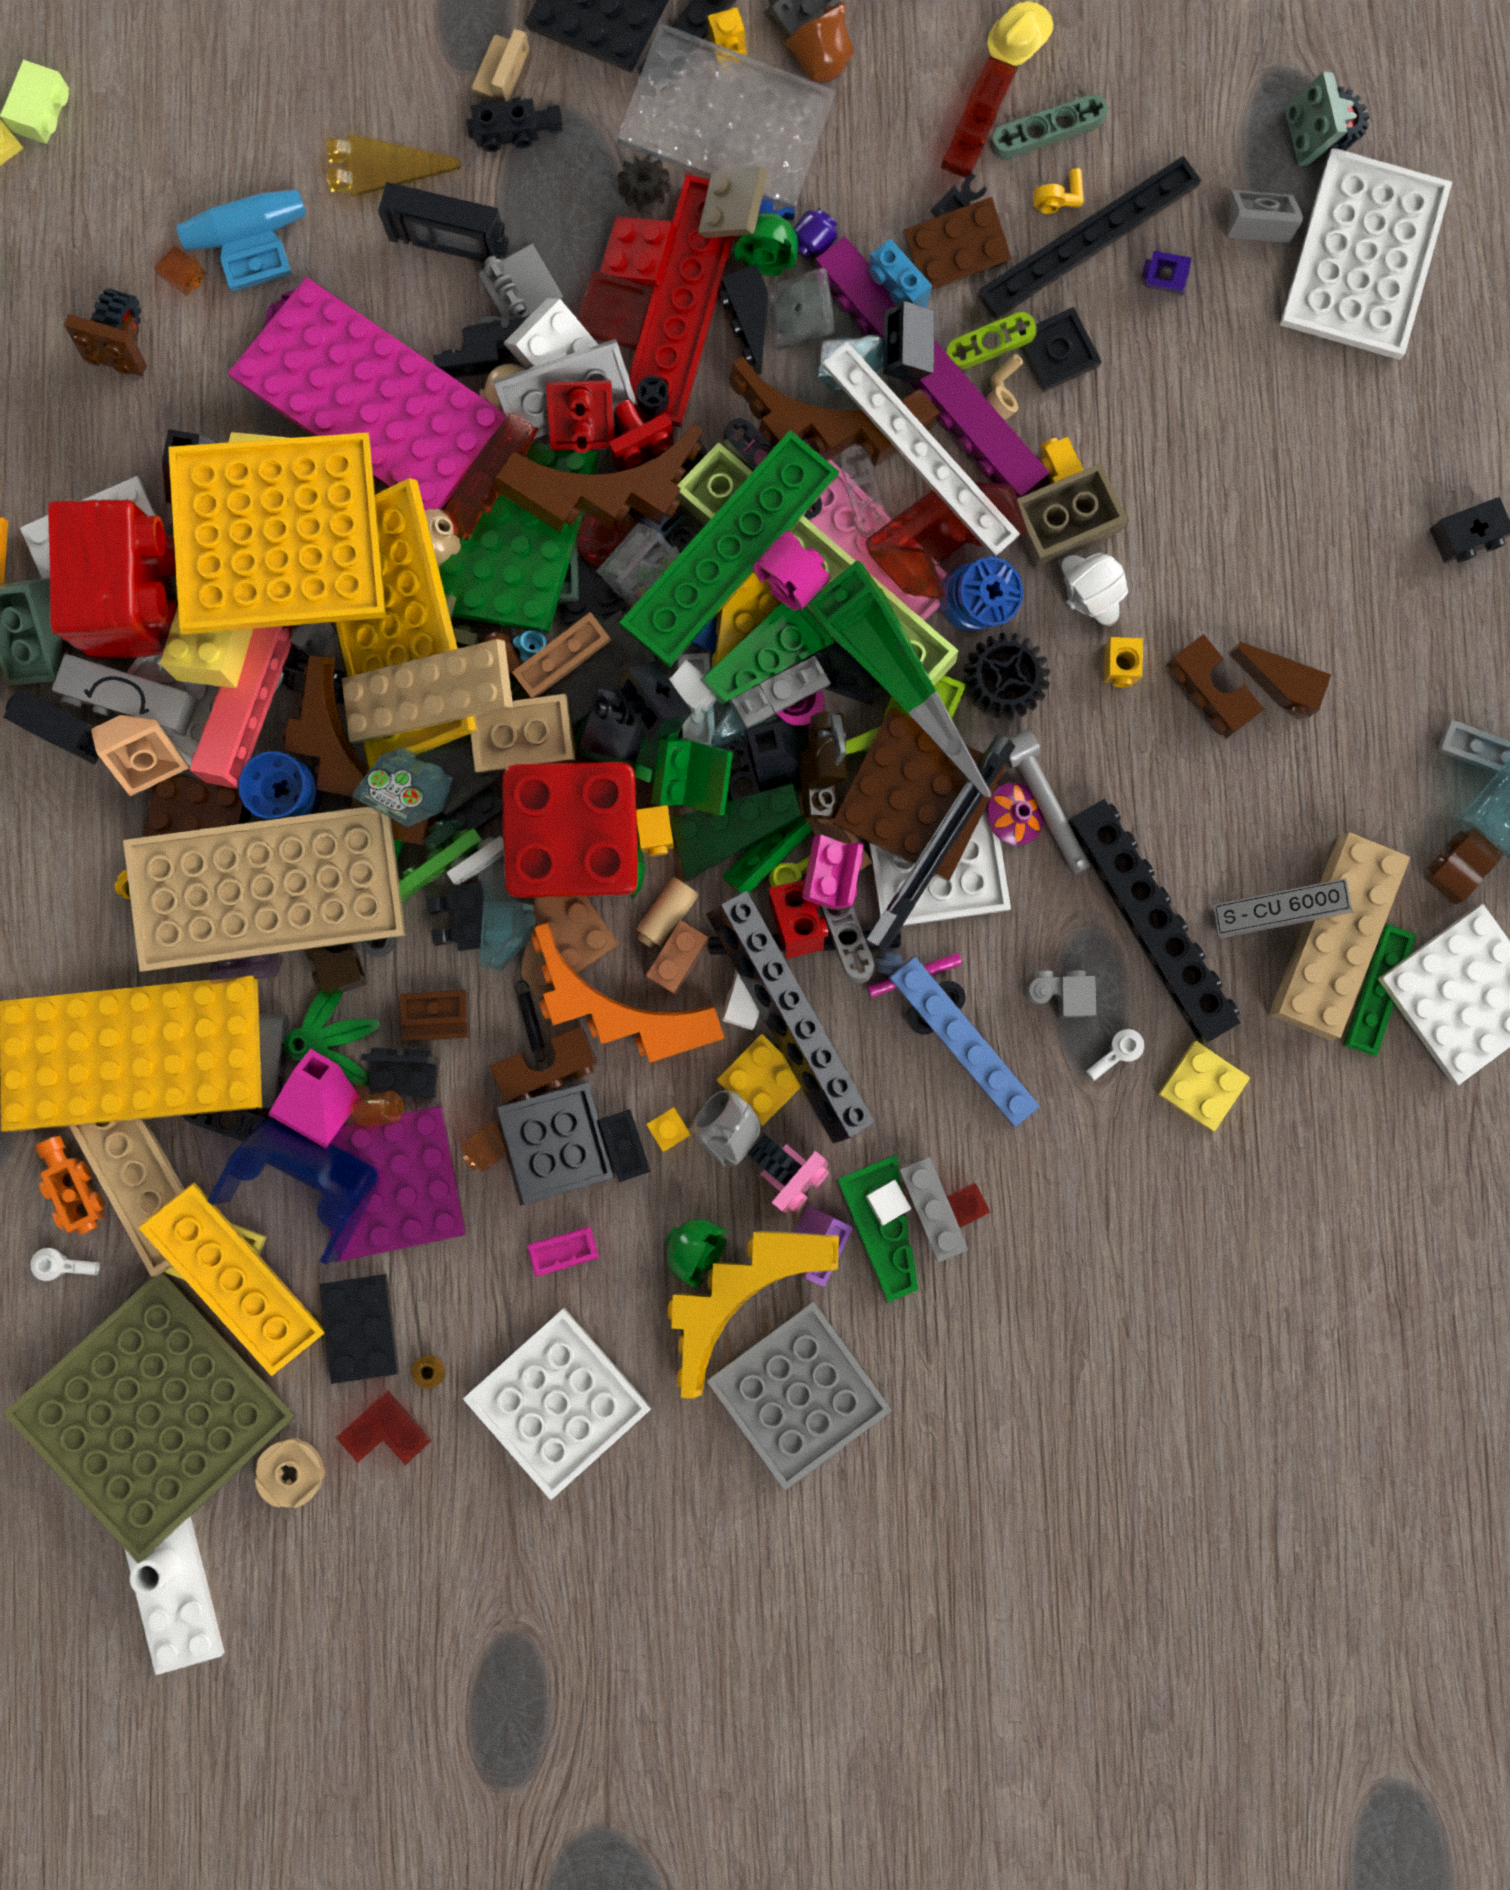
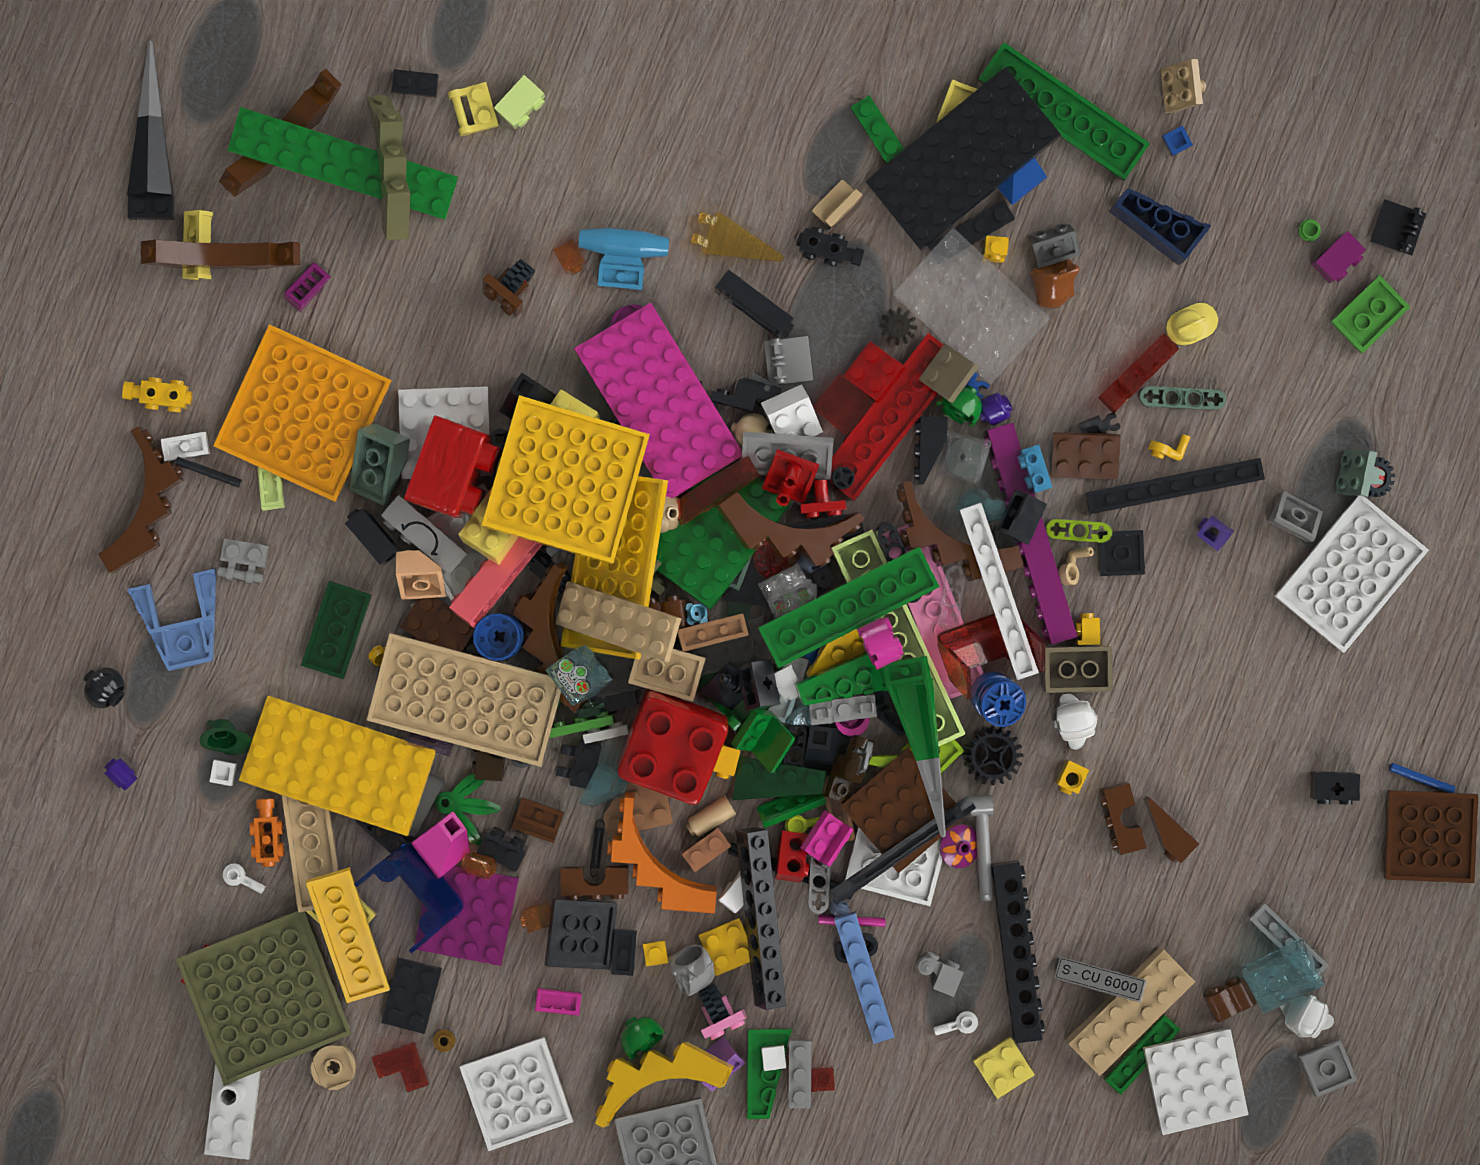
camera: 30 degrees right, 5 degrees up
none -> dark green plate [301,581,372,679]

